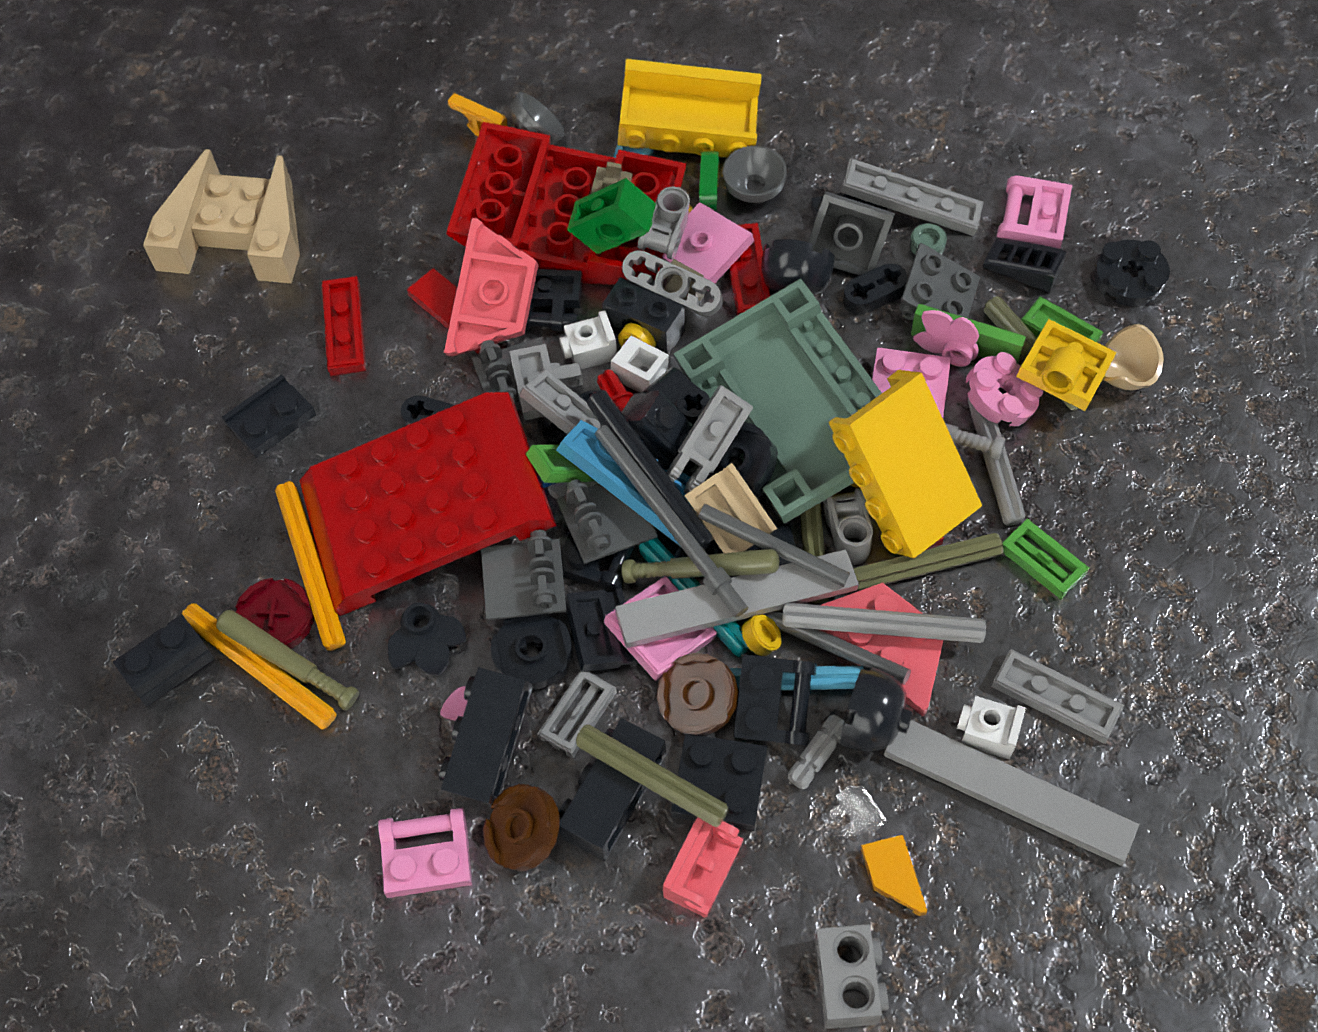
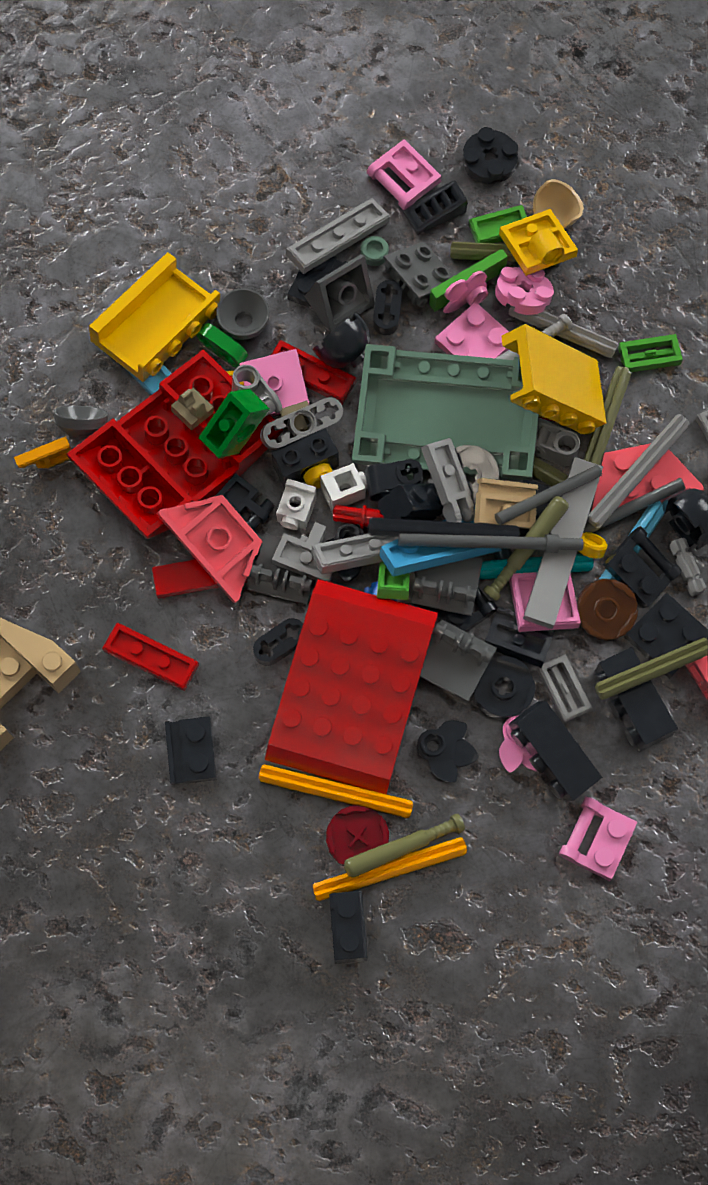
camera: 60 degrees left, 10 degrees up
reddish brown tile [483,784,560,872] -> none

